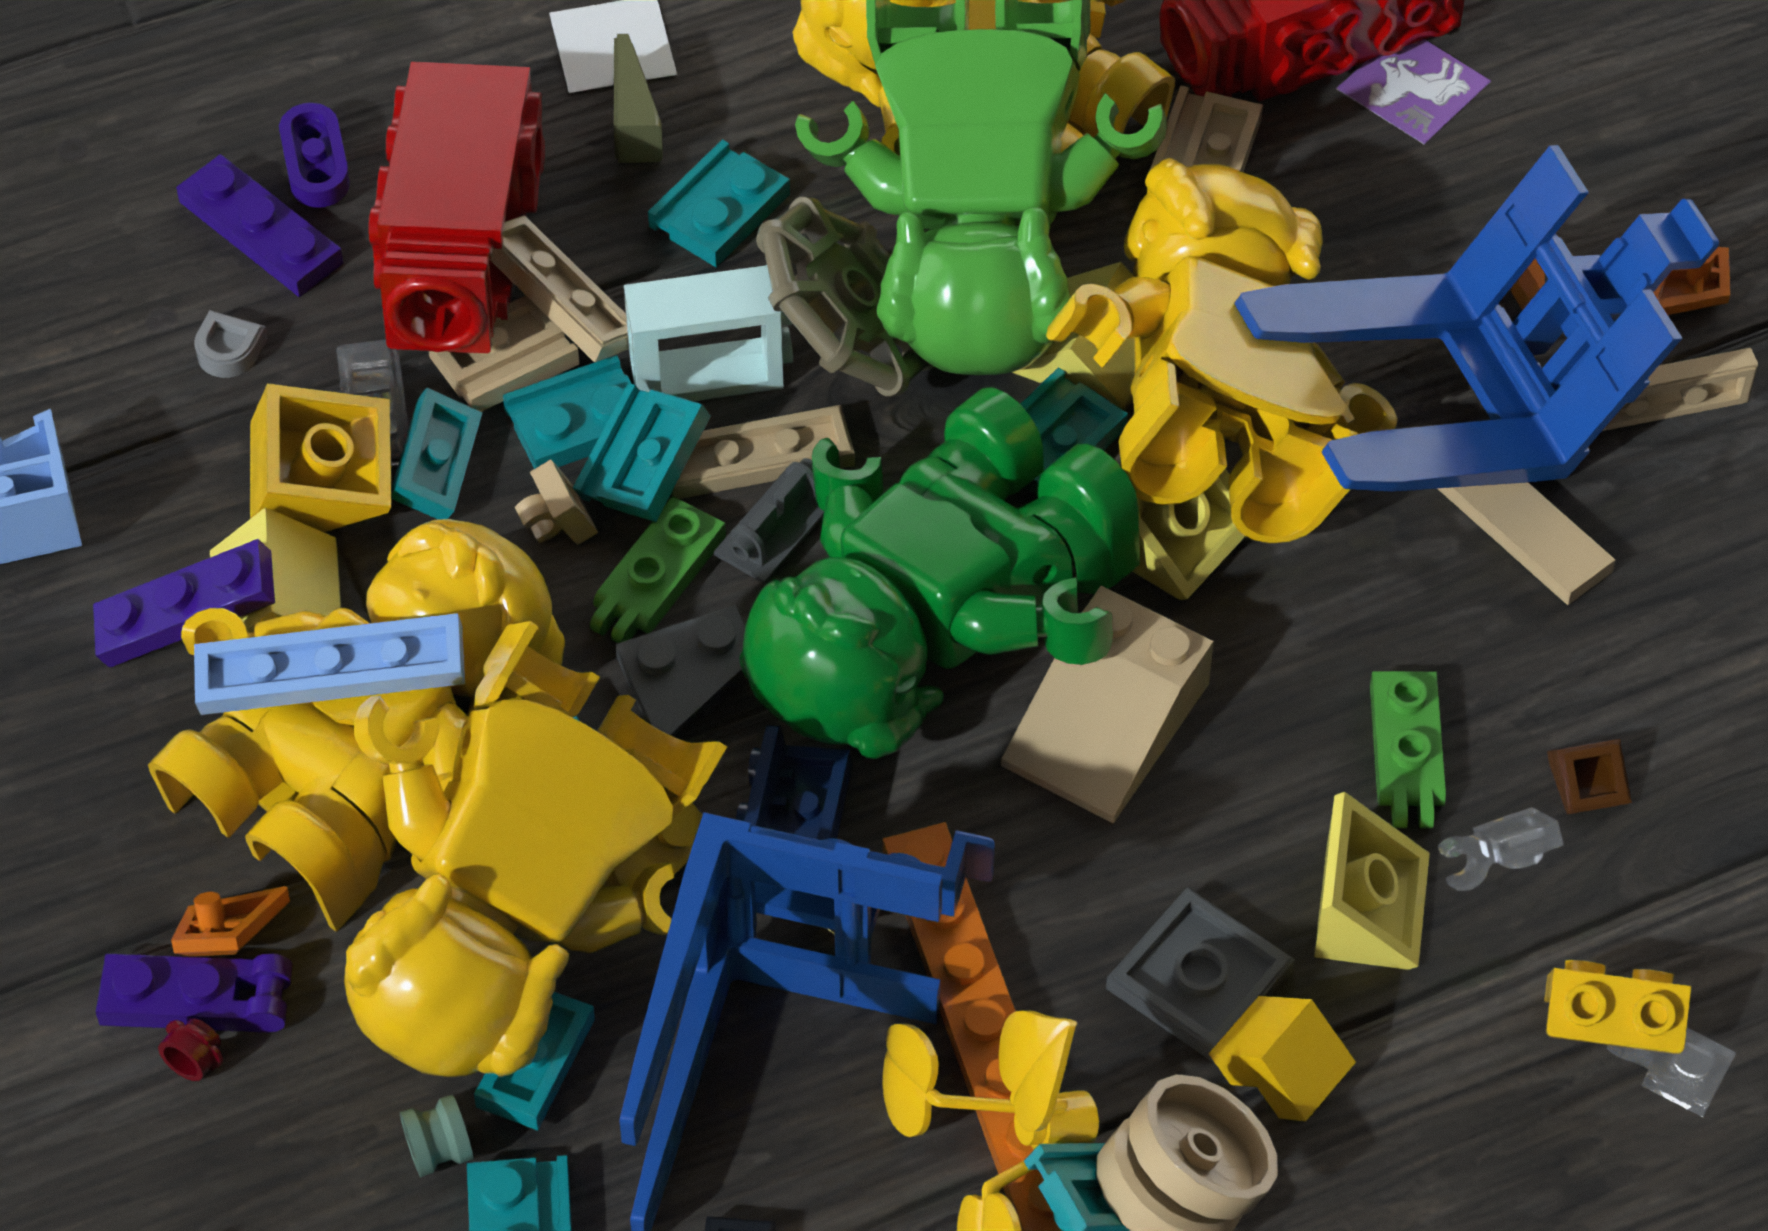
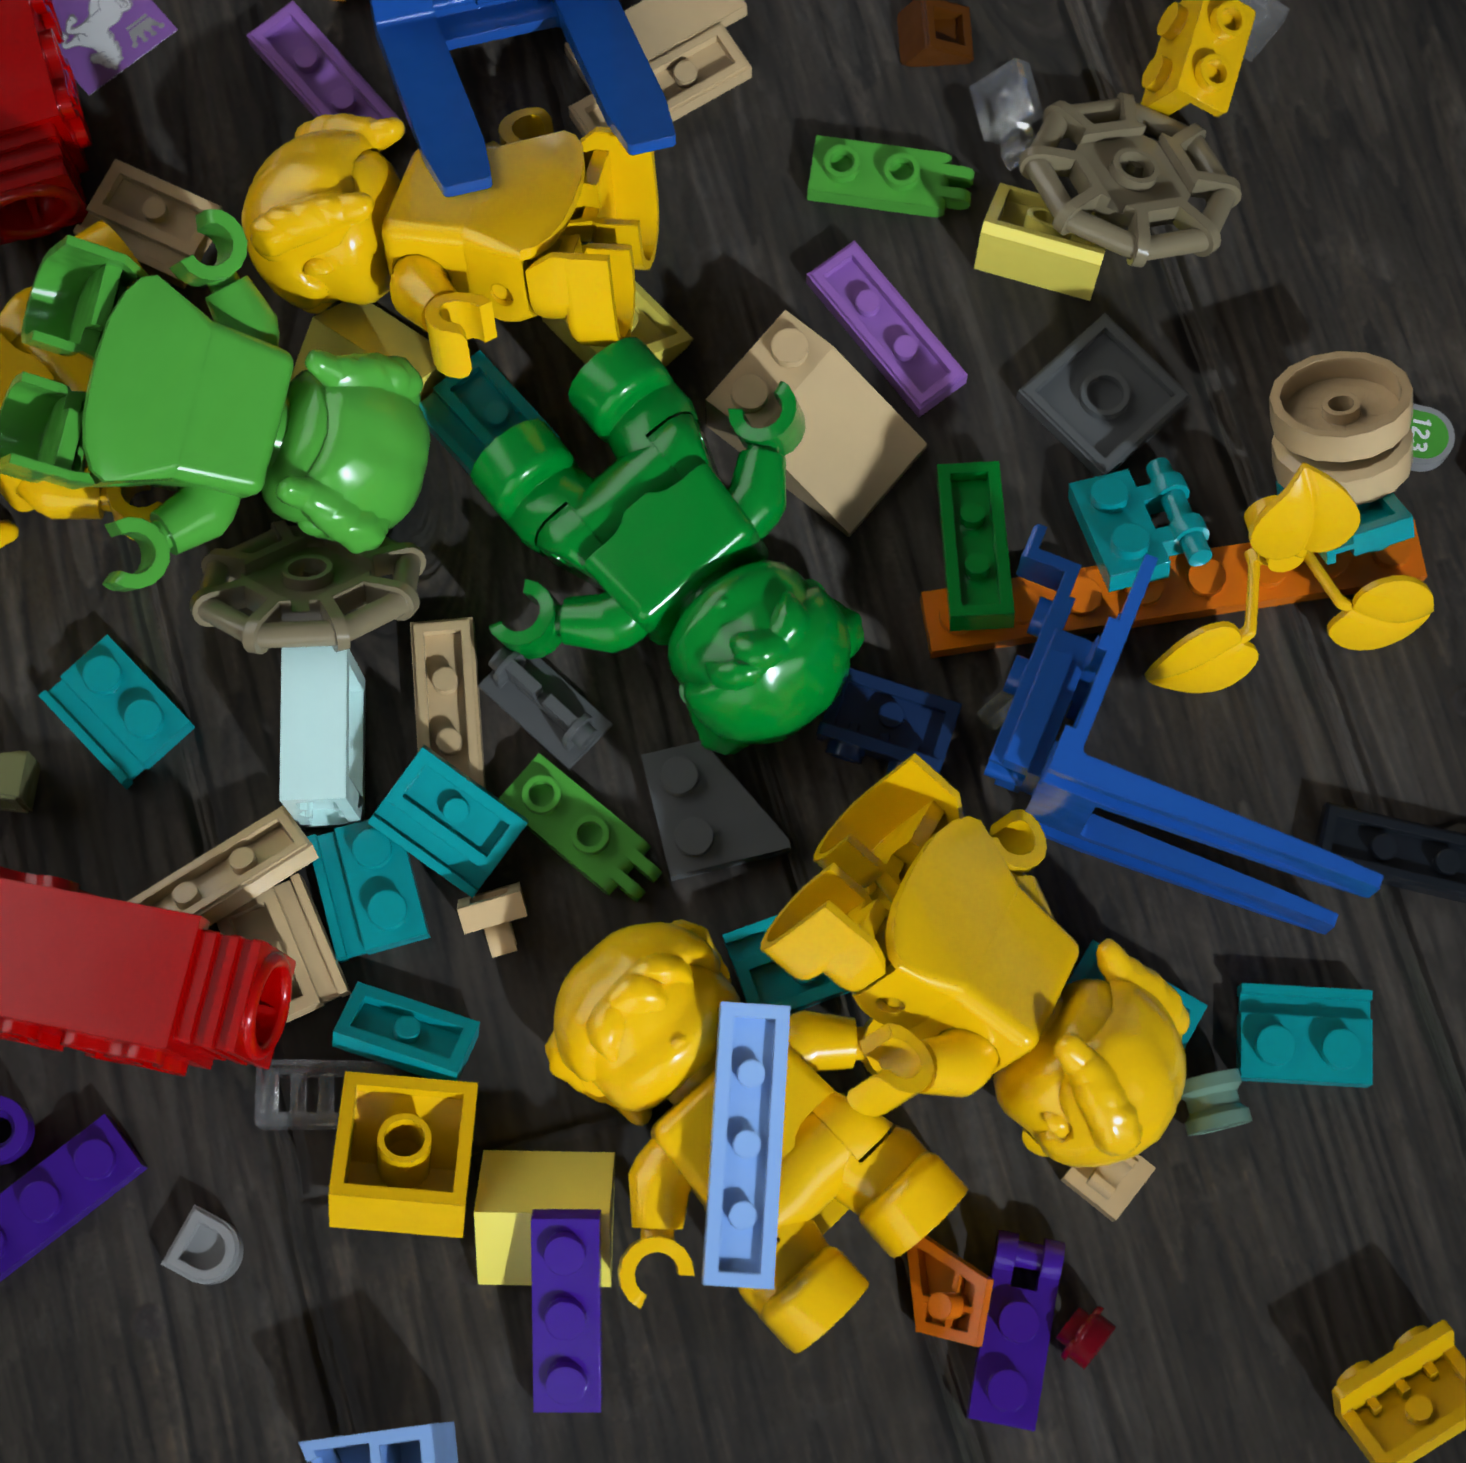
camera: 80 degrees left, 20 degrees up
yellow piece [1209,996,1356,1121] -> none
none -> medium lavender tile [246,0,406,153]
none -> tan tile [568,22,752,137]
none -> medium lavender tile [806,240,968,418]
none -> green plate [937,461,1015,631]
none -> dark tan plate [1019,92,1242,268]
none -> tan tile [1061,1154,1156,1222]
none -> teal plate [1068,457,1213,592]

